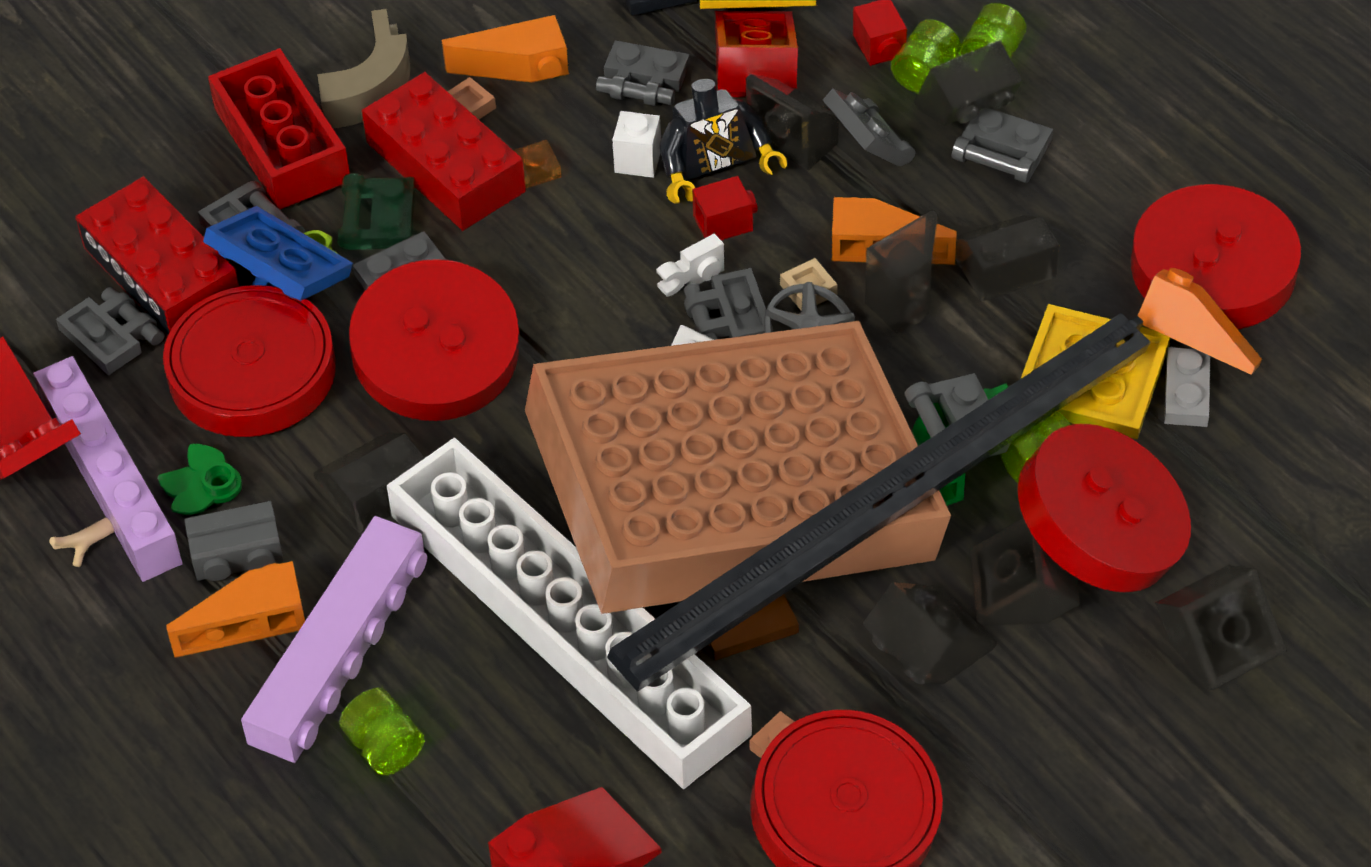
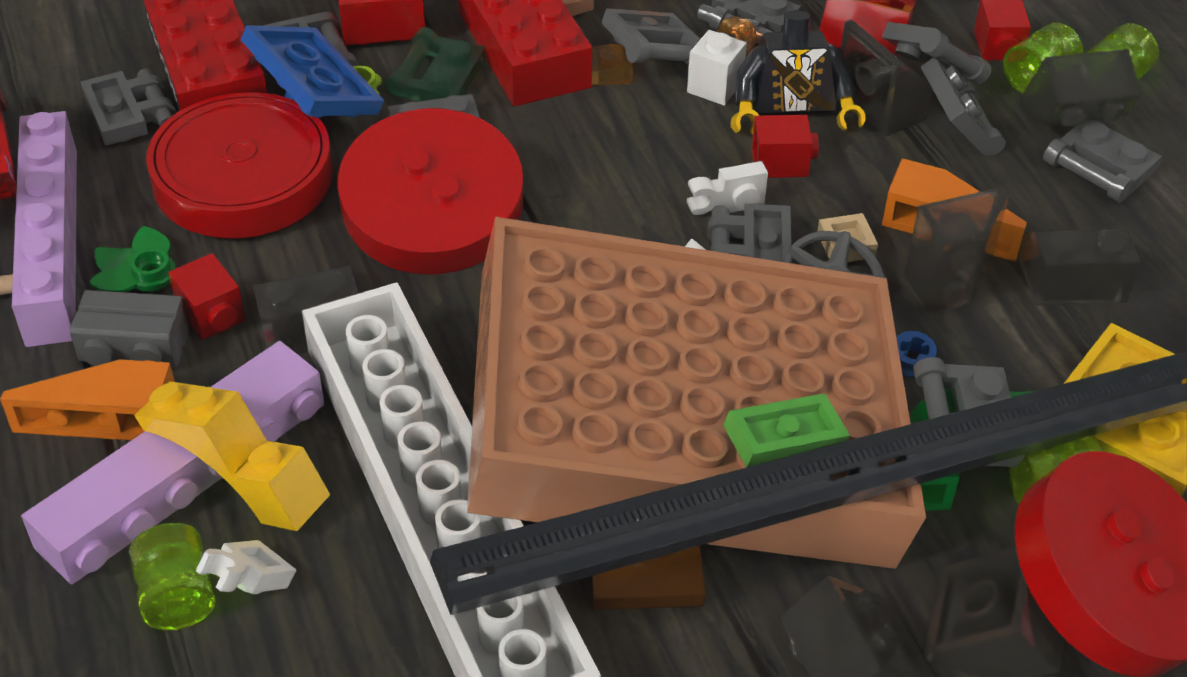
camera: 15 degrees right, 5 degrees down
none -> yellow arch [134,381,330,531]
none -> red brick [168,253,246,340]
none -> white plate [196,540,296,594]
none -> dark grey plate [602,8,700,65]
none -> clear orange plate [717,16,756,54]
none -> bright green plate [723,393,850,467]
none -> dark grey plate [882,22,991,84]
none -> blue bush [896,331,937,378]

